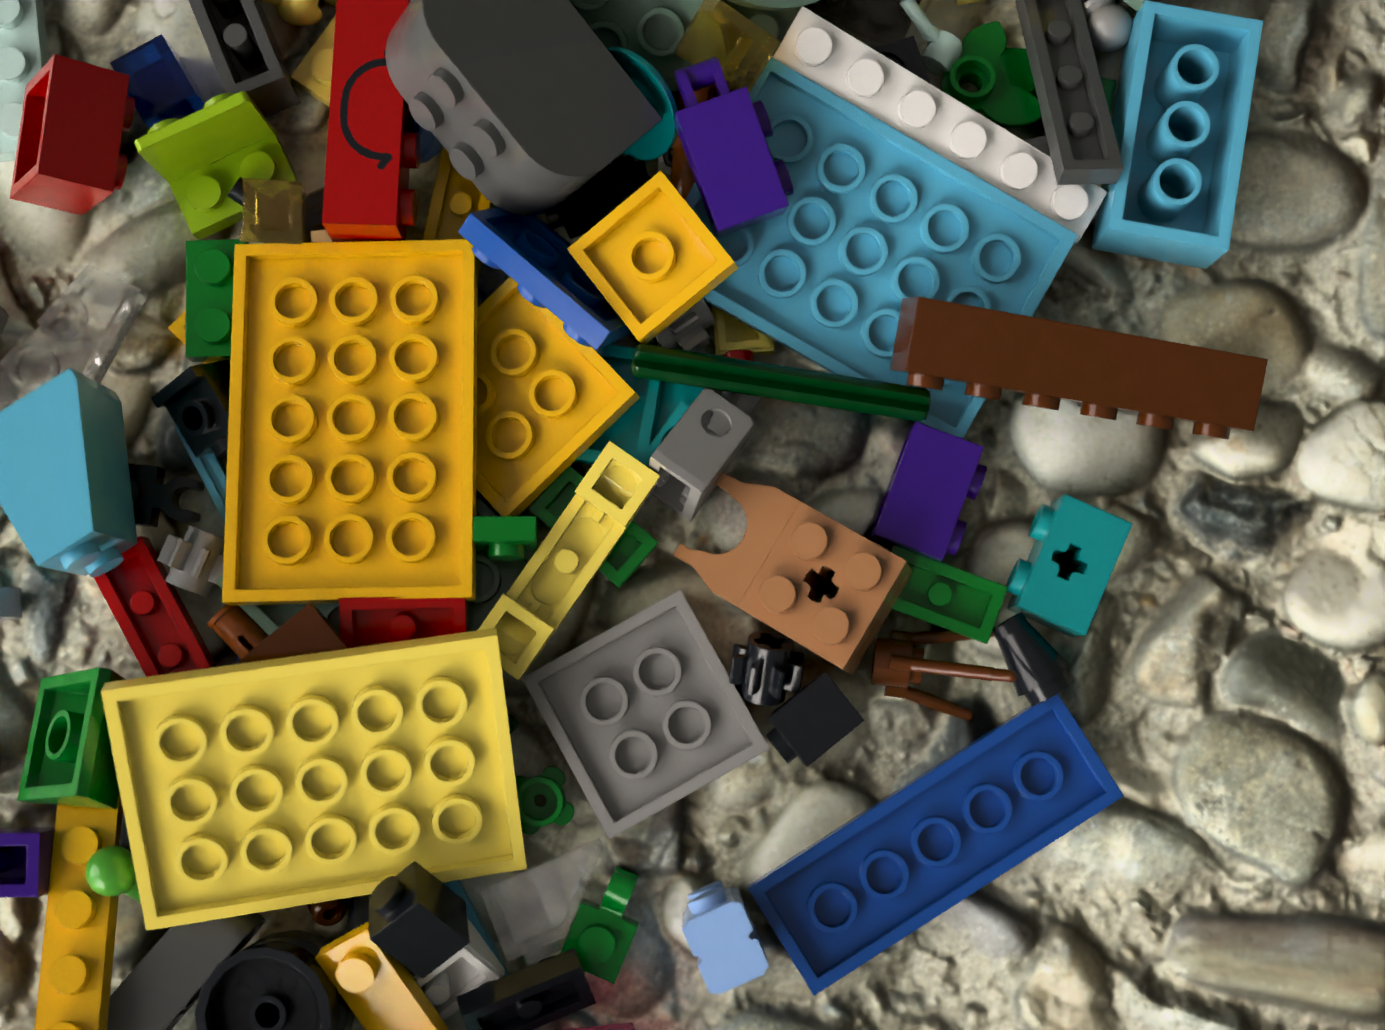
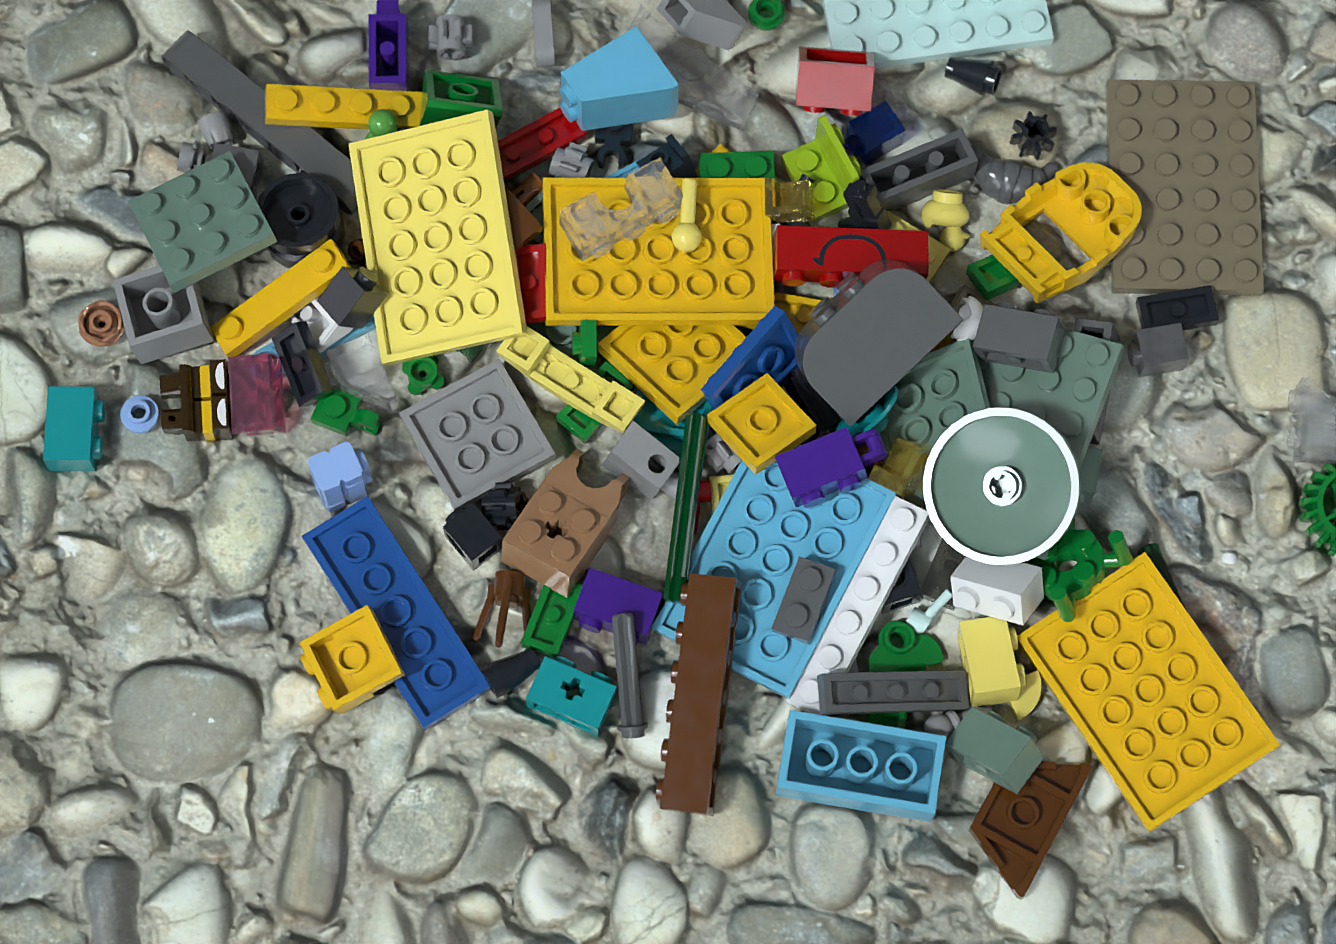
camera: 85 degrees right, 10 degrees down
none -> yellow plate [299,605,405,714]
none -> clear arch [559,158,683,261]
none -> dark grey axle [612,612,648,738]
none -> light yellow bar [672,179,702,252]
none -> dark grey plate [771,557,837,645]
none -> black piece [838,180,892,229]

